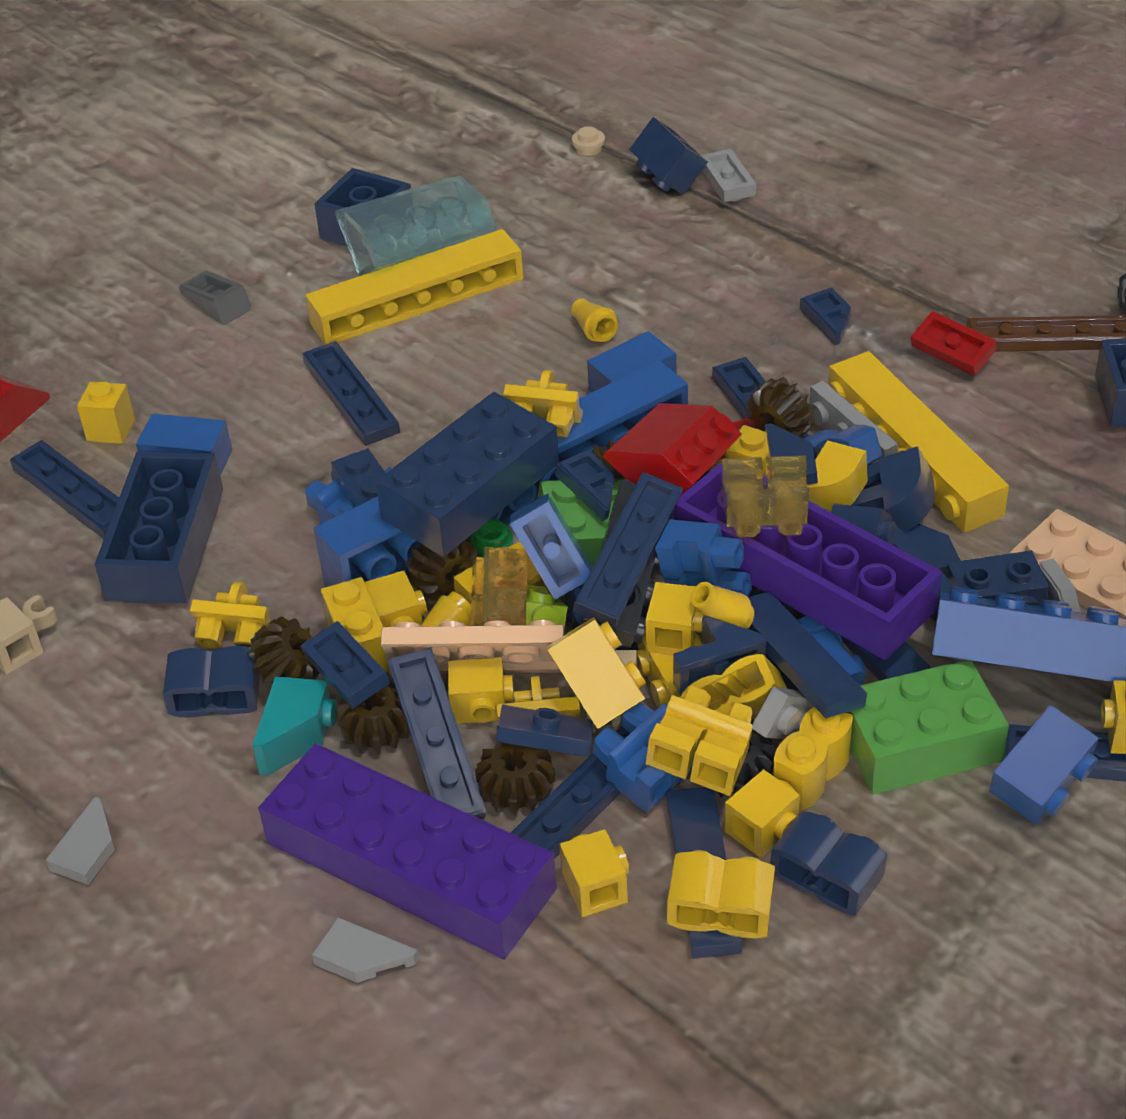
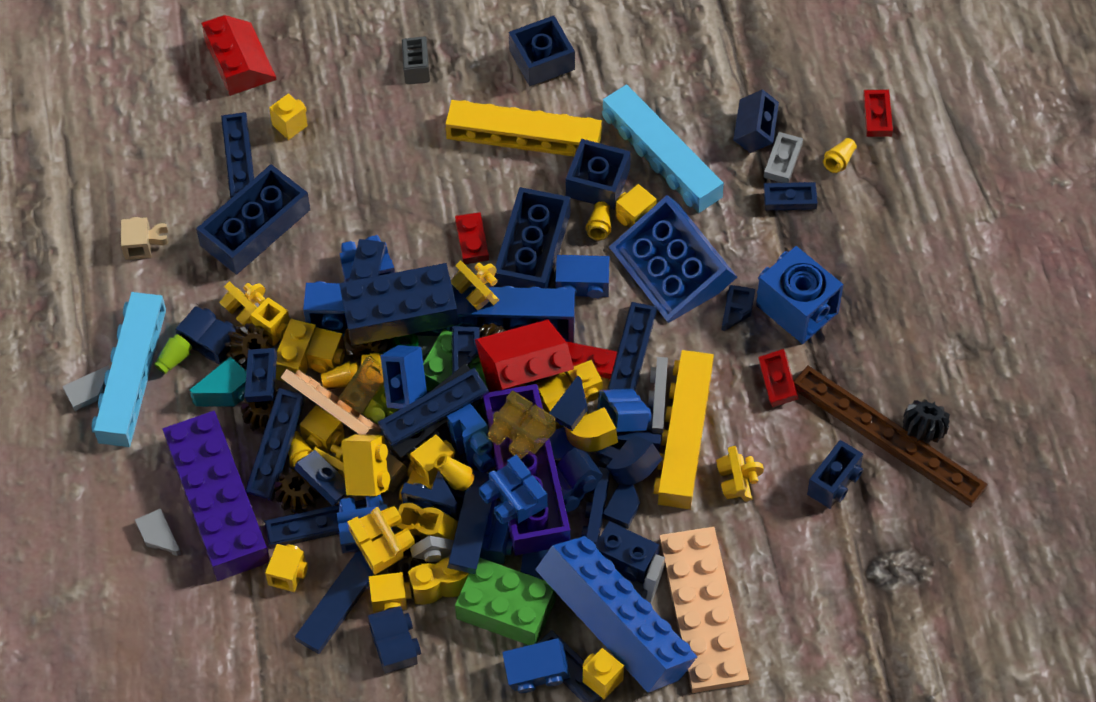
camera: 35 degrees right, 15 degrees up
blue brick [136,414,232,475] -> none
dark blue tile [302,341,400,446] -> none
clear light blue slope [335,175,498,276] -> none
tan plate [572,127,605,156] -> none
yellow brick [667,850,775,938] -> none
dark brown gear [746,377,815,438] -> none
none -> medium azure brick [92,292,166,447]
none -> lime cone [154,334,193,374]
none -> yellow brick [250,297,290,346]
none -> yellow cone [288,431,313,468]
none -> red plate [455,212,489,264]
none -> blue hips [479,454,548,524]
none -> dark blue brick [494,187,570,289]
none -> dark blue brick [565,139,631,210]
none -> medium azure brick [602,84,724,213]
none -> blue slope [609,195,737,323]
none -> yellow brick [616,184,657,228]
none -> yellow hips [716,446,764,502]
none -> blue brick [756,246,844,344]
none -> dark blue plate [763,182,818,211]
none -> yellow cone [823,138,857,173]
none -> red plate [863,90,893,137]

